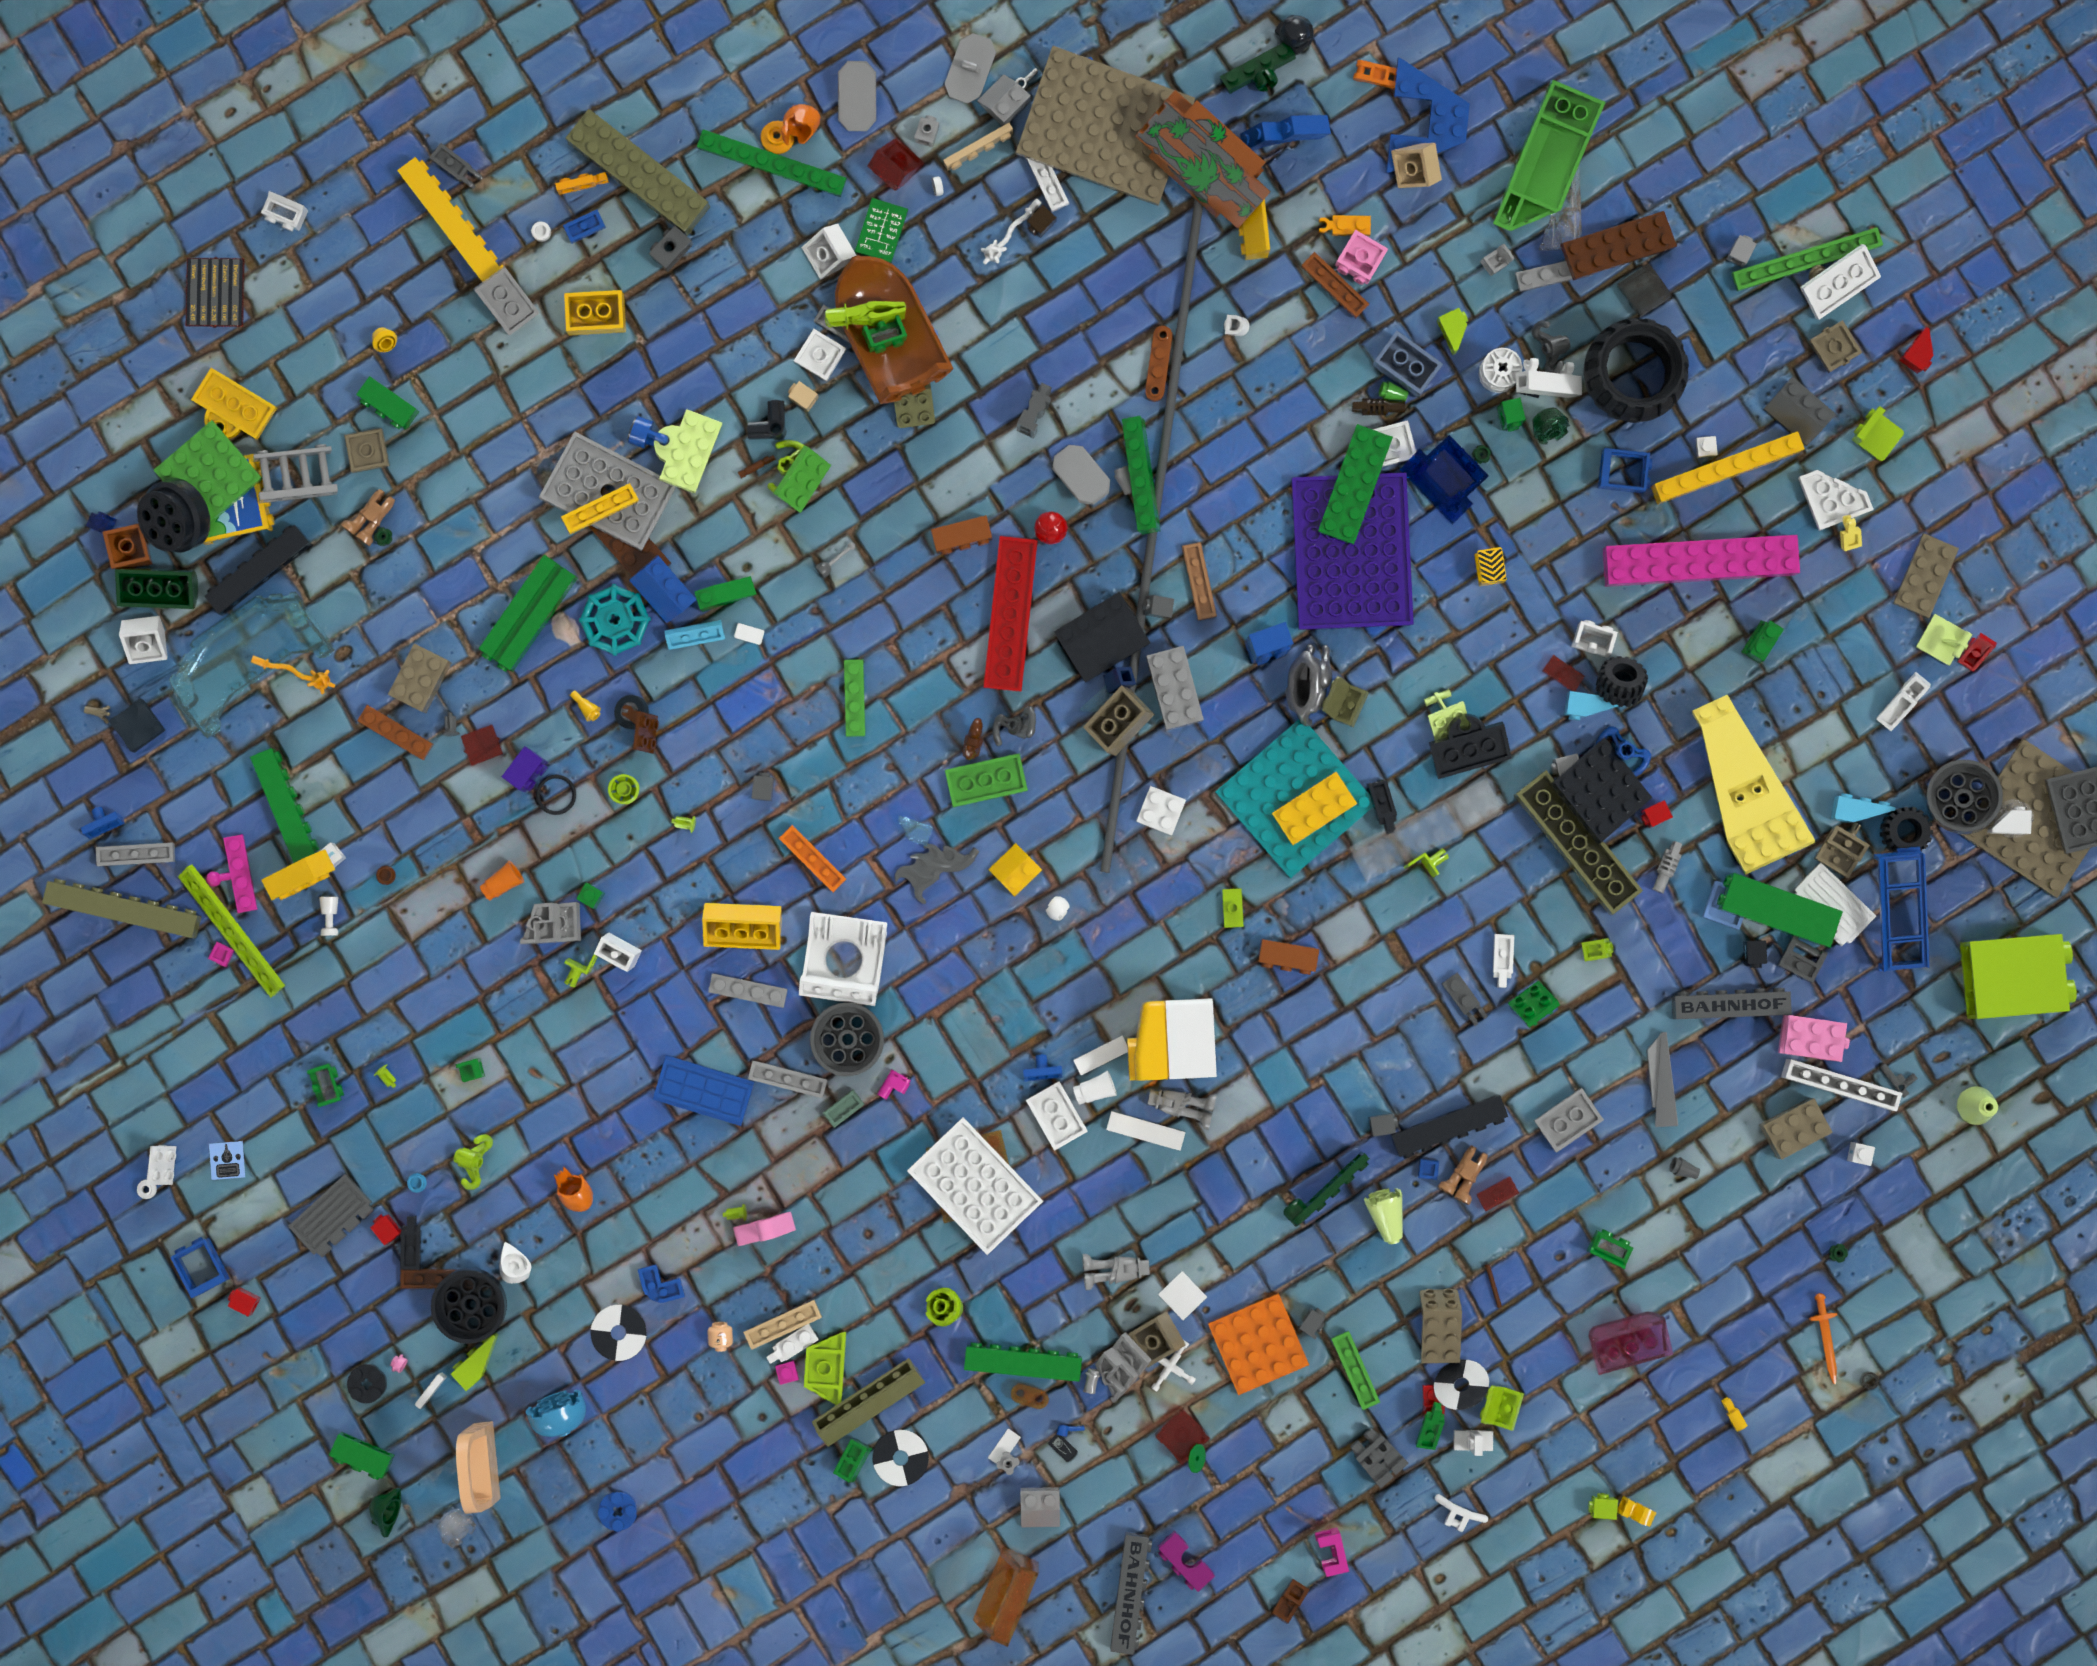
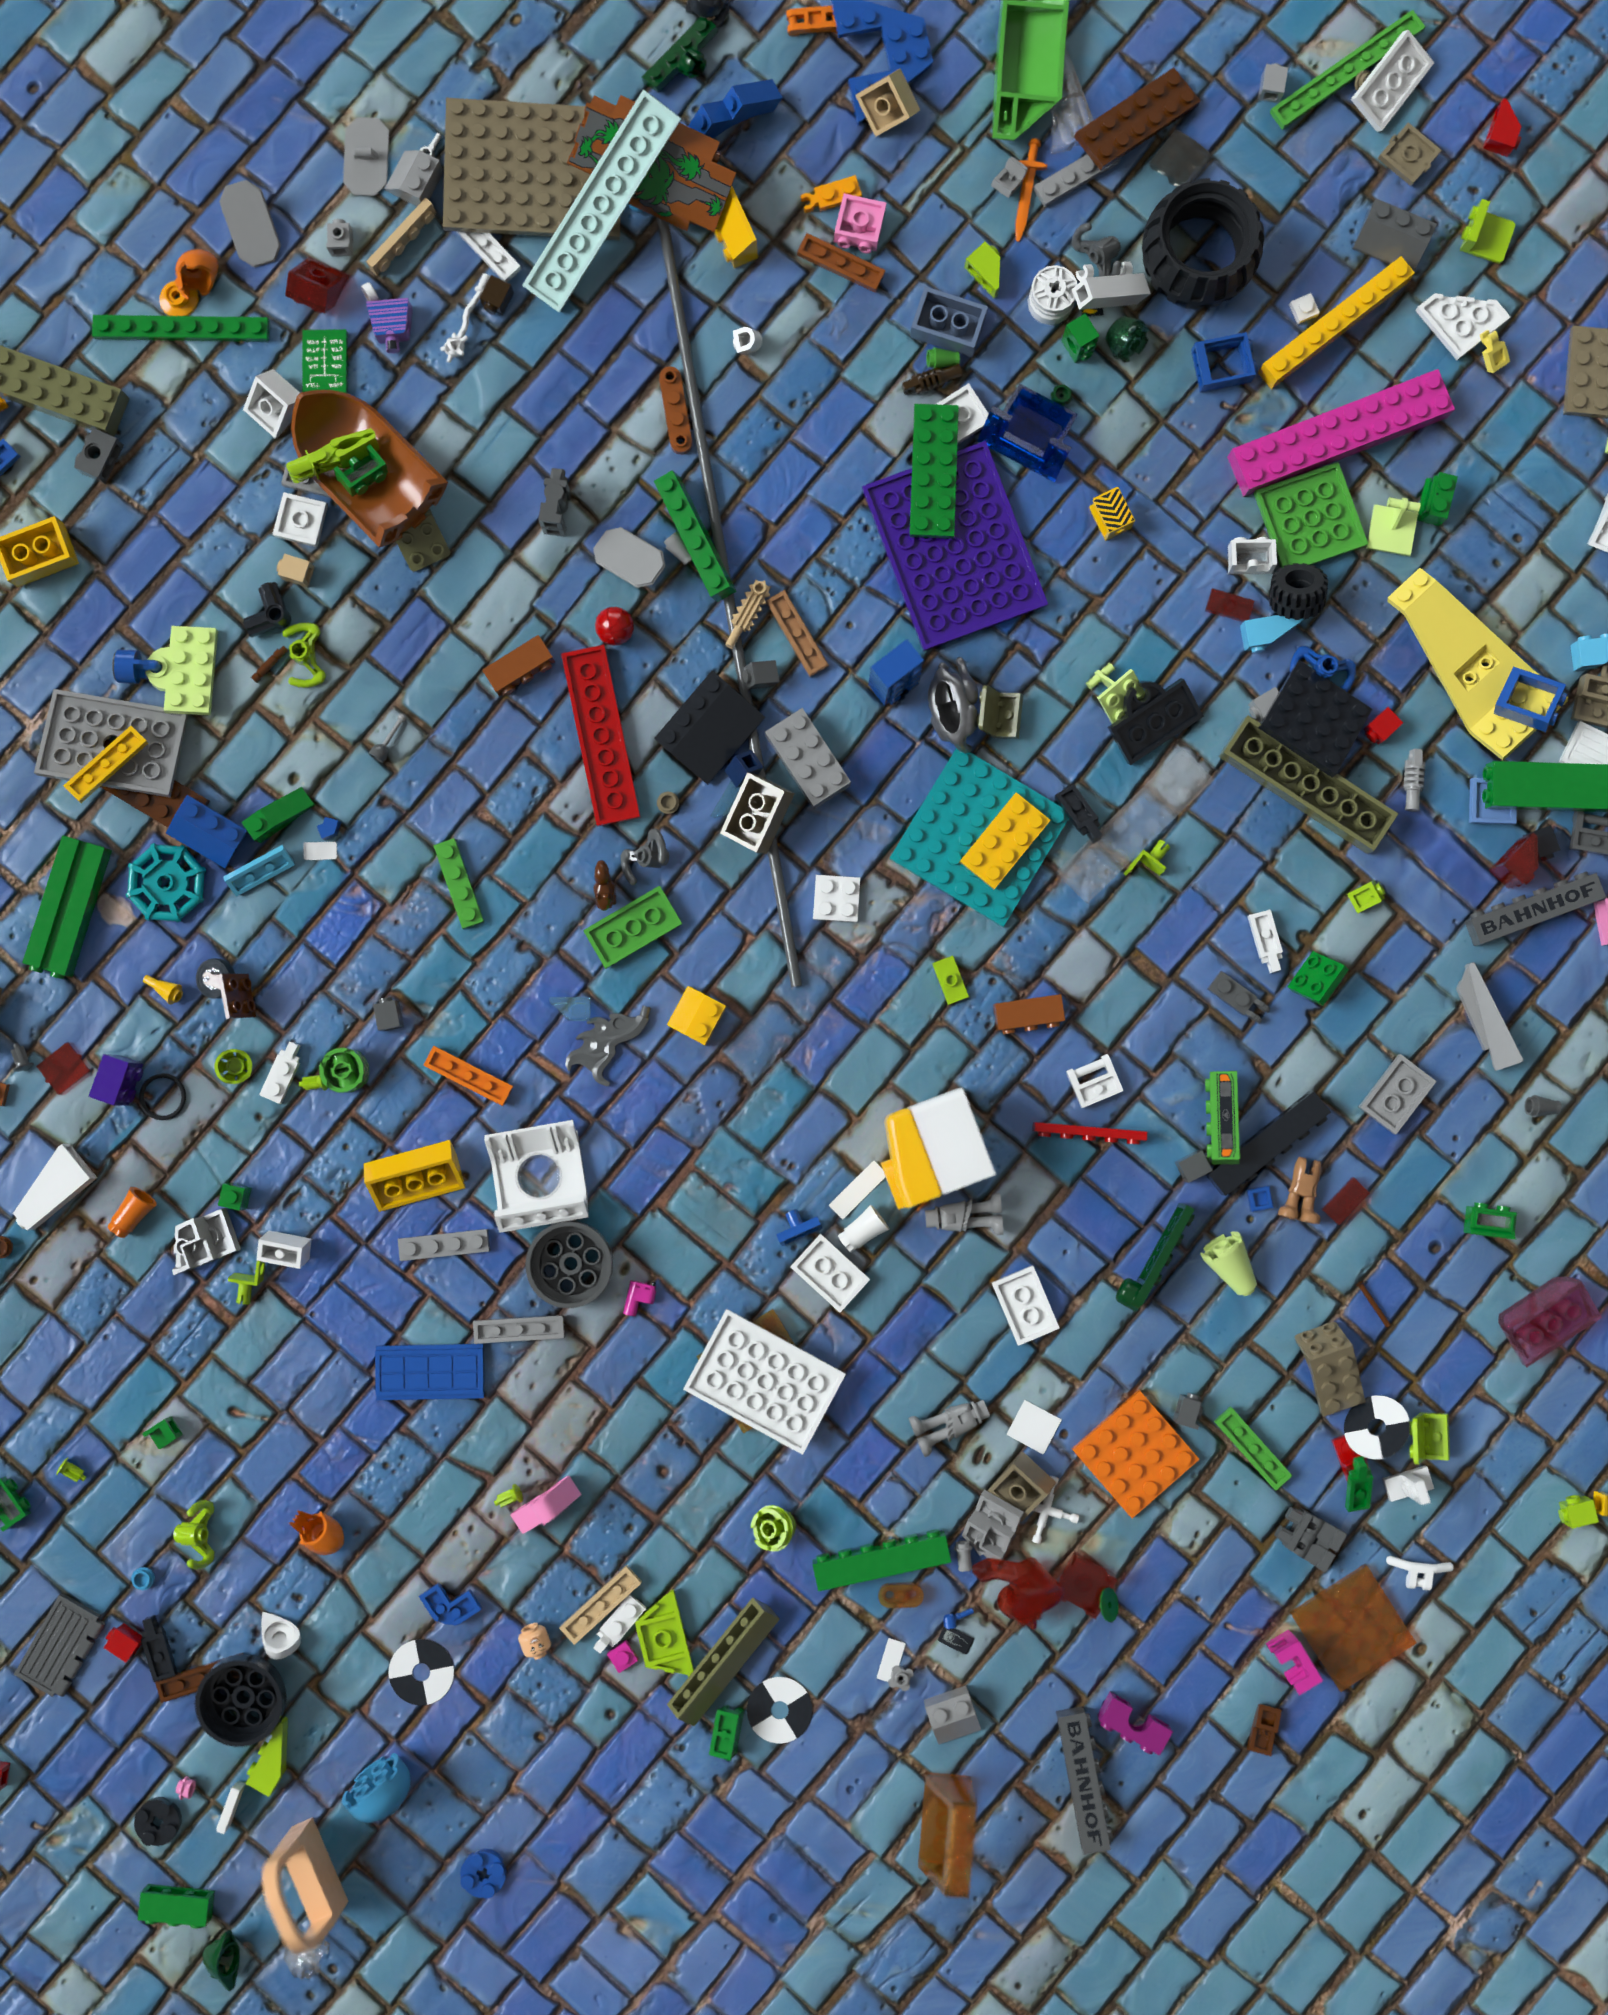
camera: 10 degrees left, 0 degrees up
bright green plate [773,445,831,513] -> none
sand green plate [823,1089,865,1128] -> none
white piece [1046,896,1070,921] -> none
white tile [1106,1111,1186,1151] -> none
none -> white slope [13,1144,97,1231]
none -> white hinge [259,1042,301,1104]
none -> blue piece [317,817,341,840]
none -> bright green brick [319,1048,369,1093]
none -> medium lavender torso [366,298,412,354]
none -> light aqua plate [522,90,682,312]
none -> dark tan plate [657,792,679,814]
none -> tan piece [725,580,771,649]
none -> clear red piece [972,1557,1065,1630]
none -> white plate [991,1265,1060,1346]
none -> orange sword [1015,138,1047,242]
none -> red plate [1032,1122,1147,1145]
none -> white plate [1066,1054,1123,1108]
none -> brick [1205,1071,1240,1164]
none -> bright green plate [1254,462,1368,568]
none -> clear orange plate [1289,1564,1416,1692]
none -> yellowish green plate [1366,497,1421,556]
none -> clear red slope [1489,833,1539,888]
none -> blue window [1494,666,1568,732]

